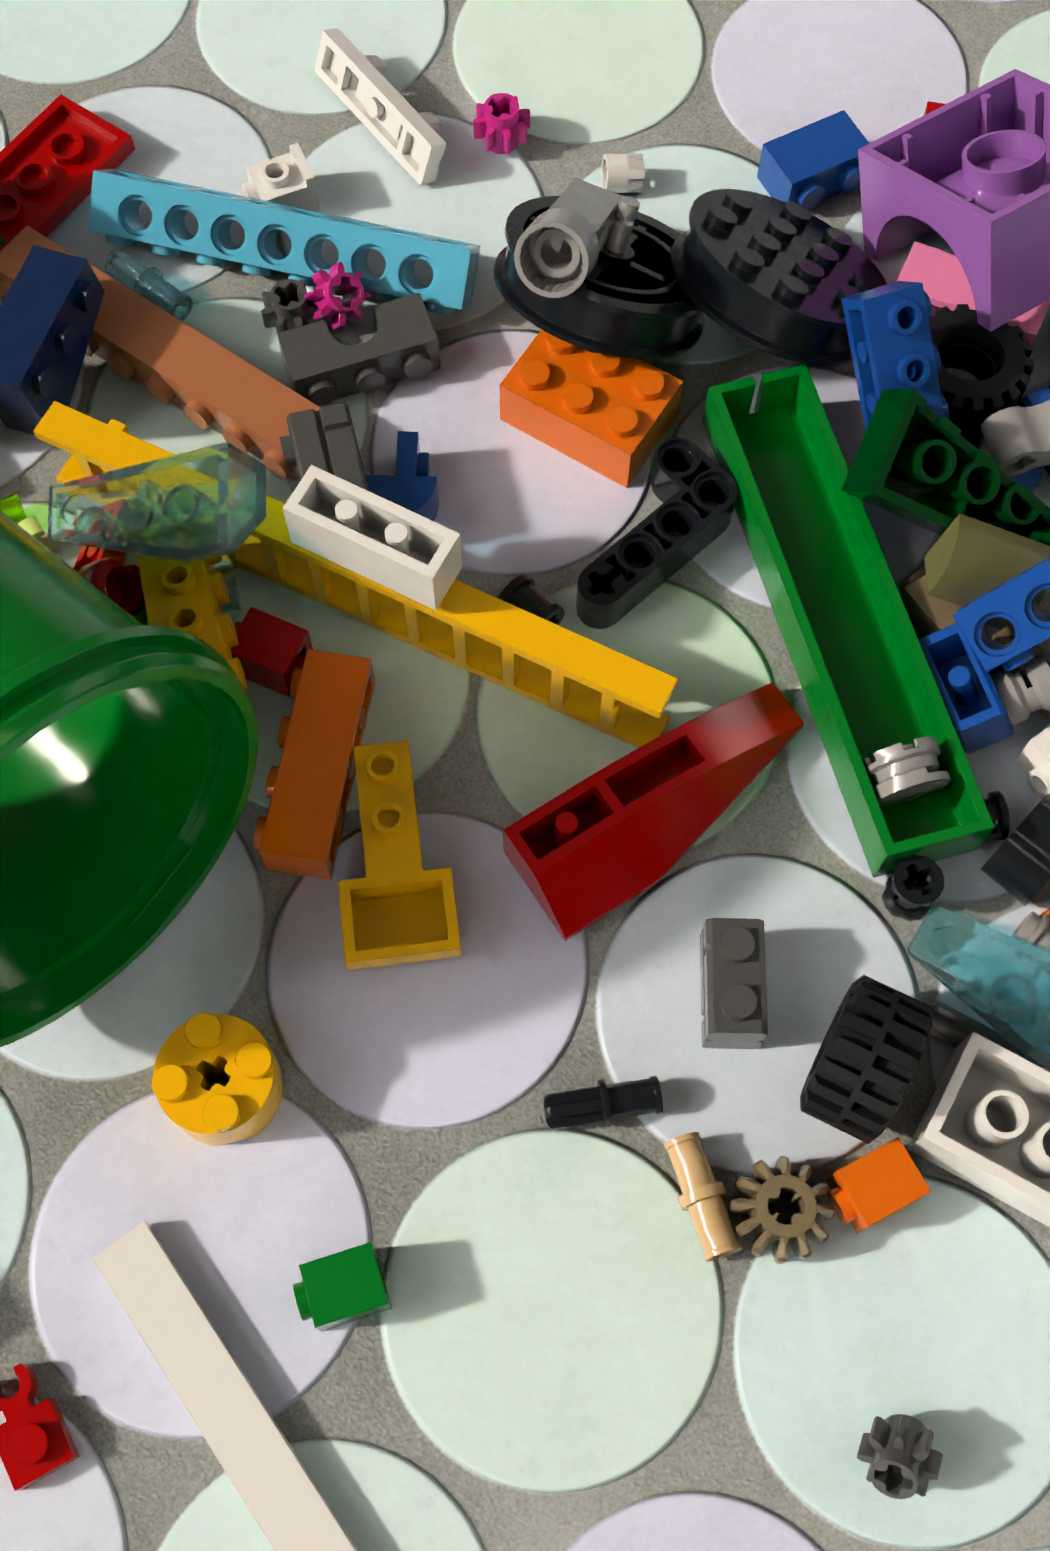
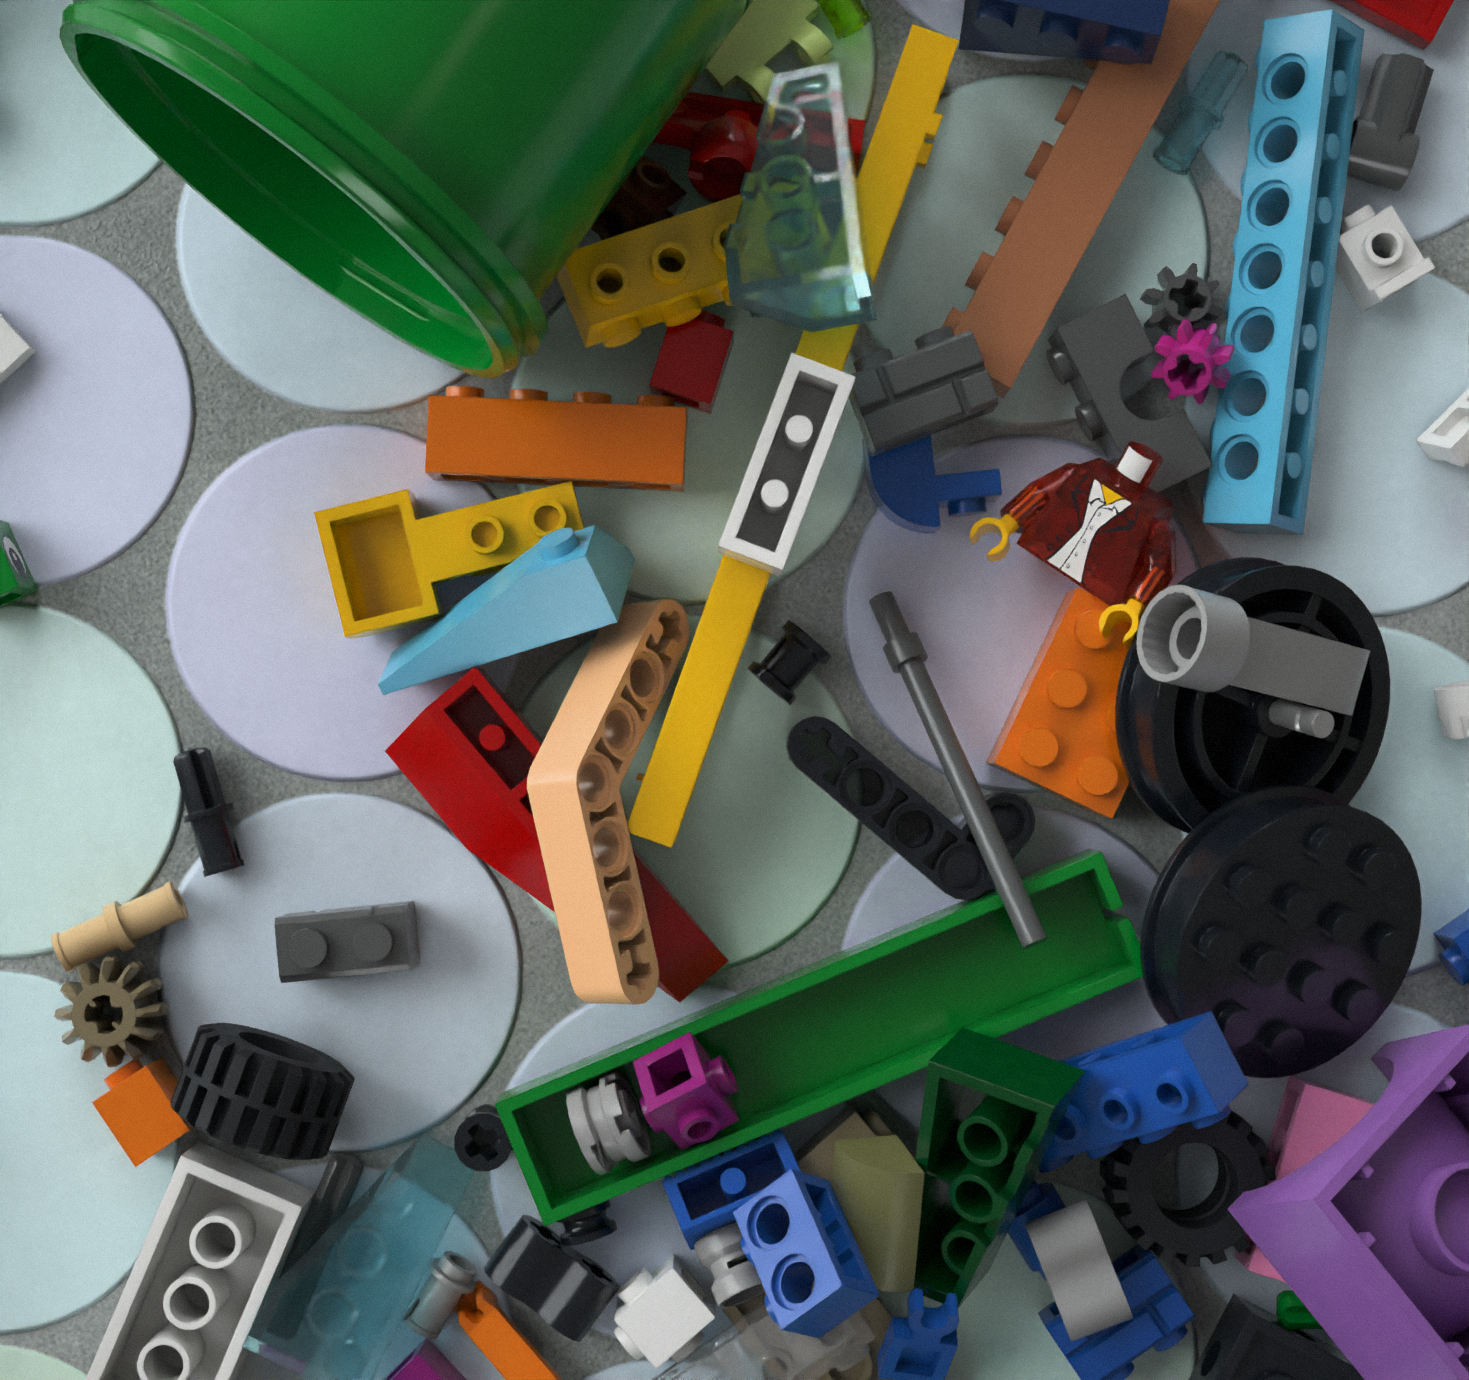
camera: 80 degrees right, 20 degrees up
yellow brick [152,1013,283,1146] -> none
none -> medium azure wedge [378,525,635,695]
none -> light nougat beam [527,599,689,1005]
none -> magenta brick [633,1032,740,1150]
none -> dark grey bar [869,591,1048,949]
none -> clear red torso [969,441,1177,649]
none -> dark grey piece [1347,53,1434,191]

